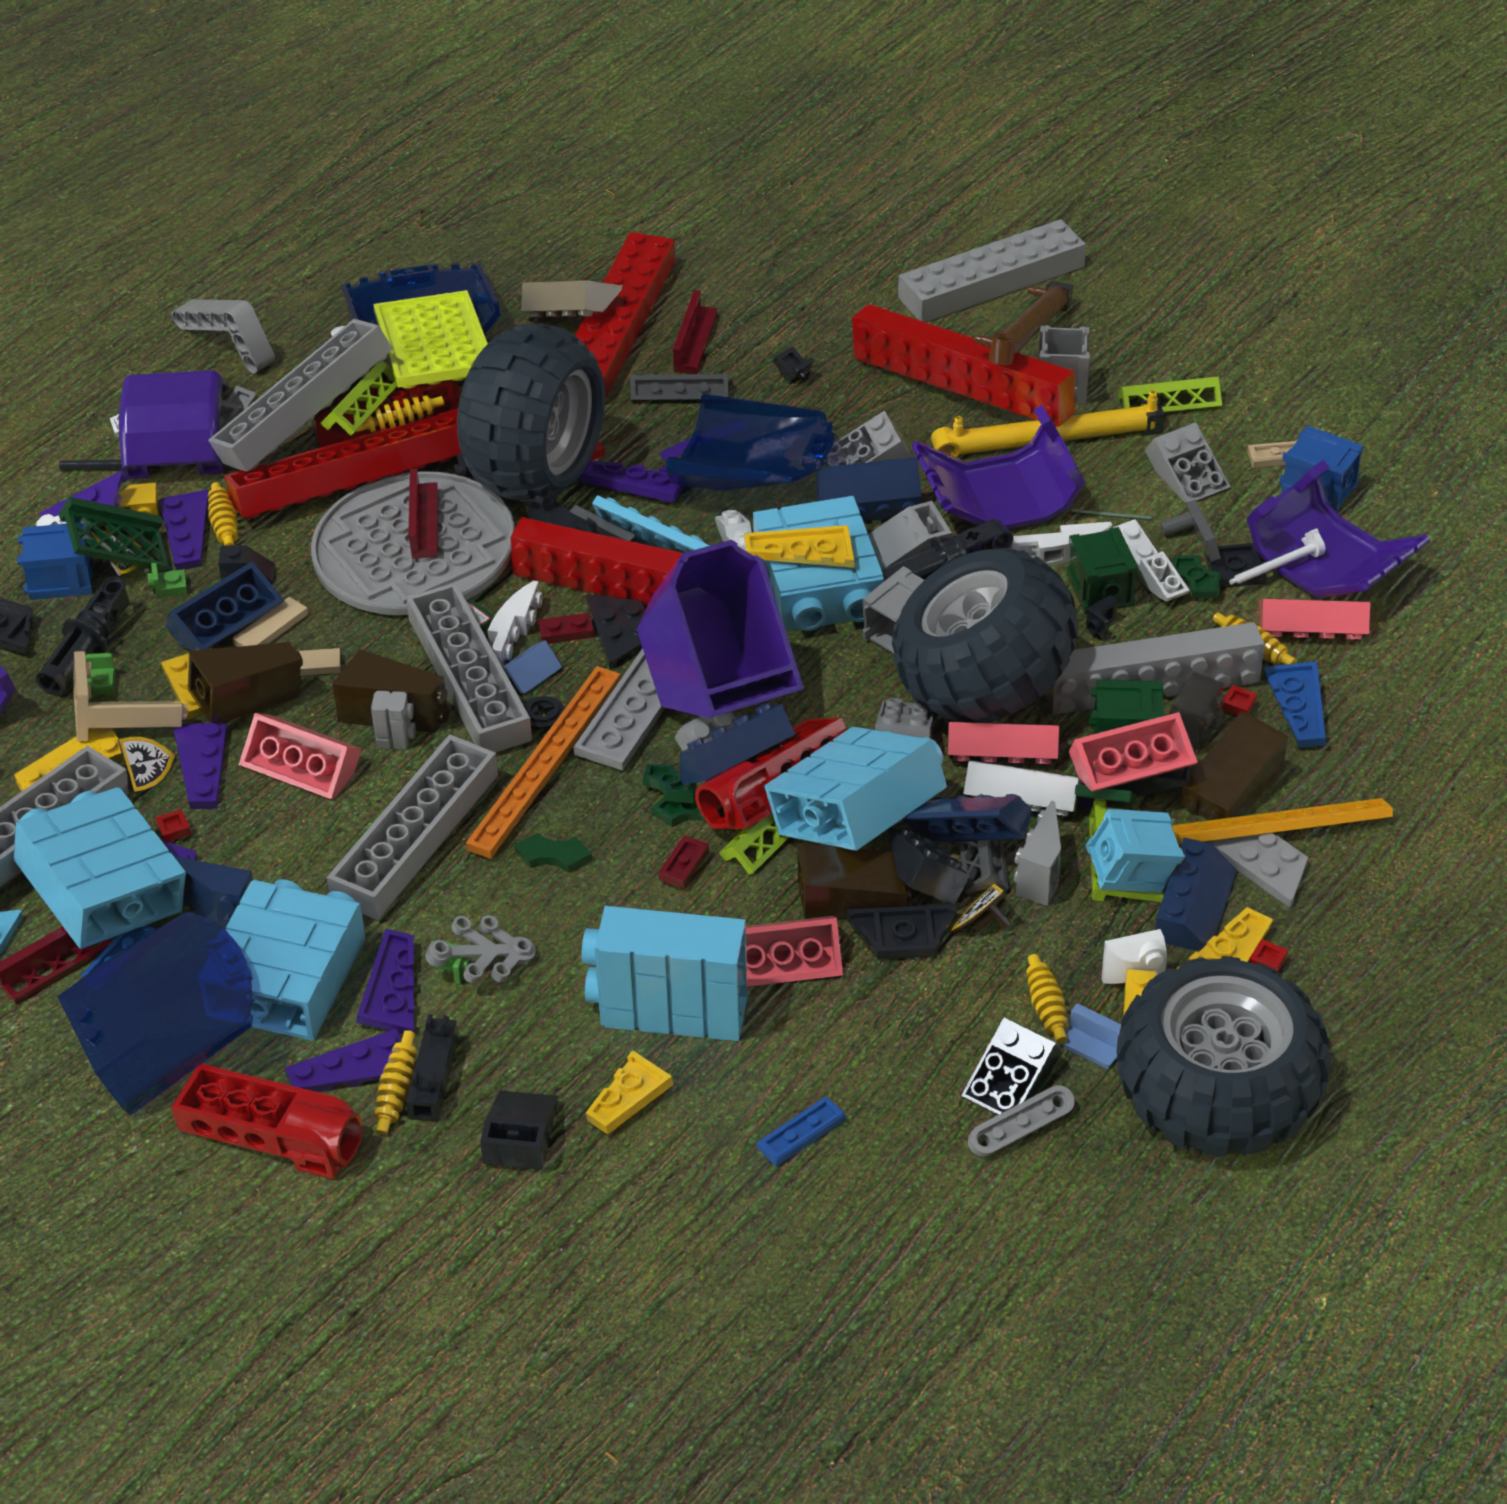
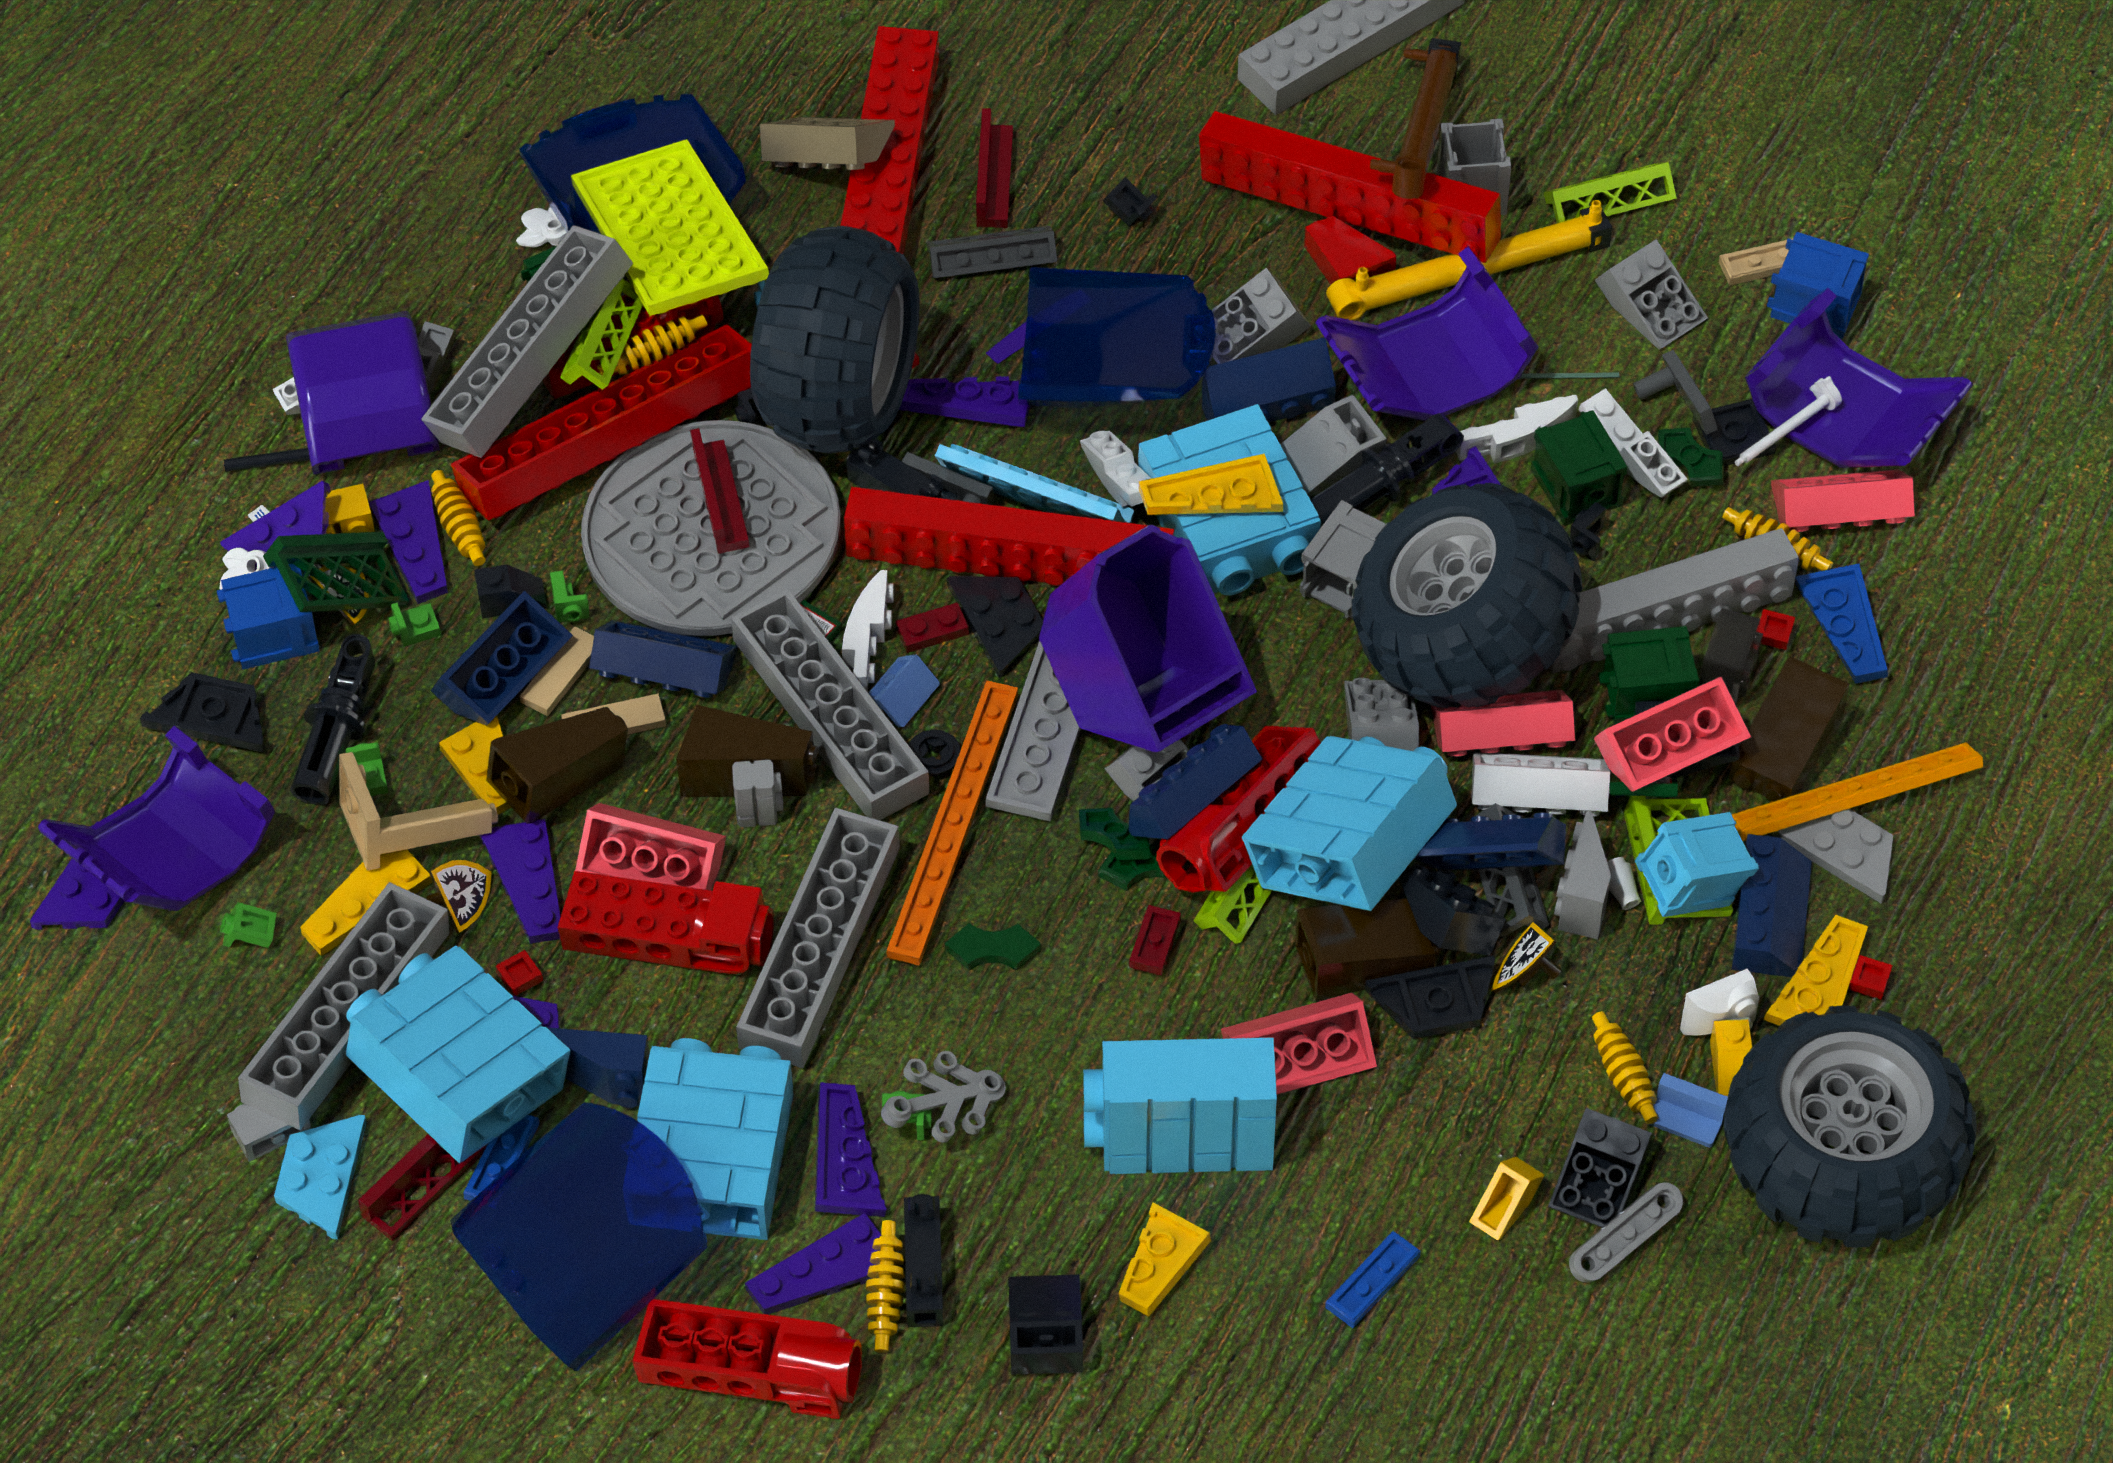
camera: 10 degrees left, 10 degrees up
light grey beam [171,299,275,374] -> none
none -> bright green bracket [550,570,590,623]
none -> red brick [557,871,774,974]
none -> dark blue slope [589,620,738,698]
none -> red slope [1304,216,1396,285]
none -> yellow slope [1469,1157,1545,1241]
none -> white cone [1607,857,1641,910]

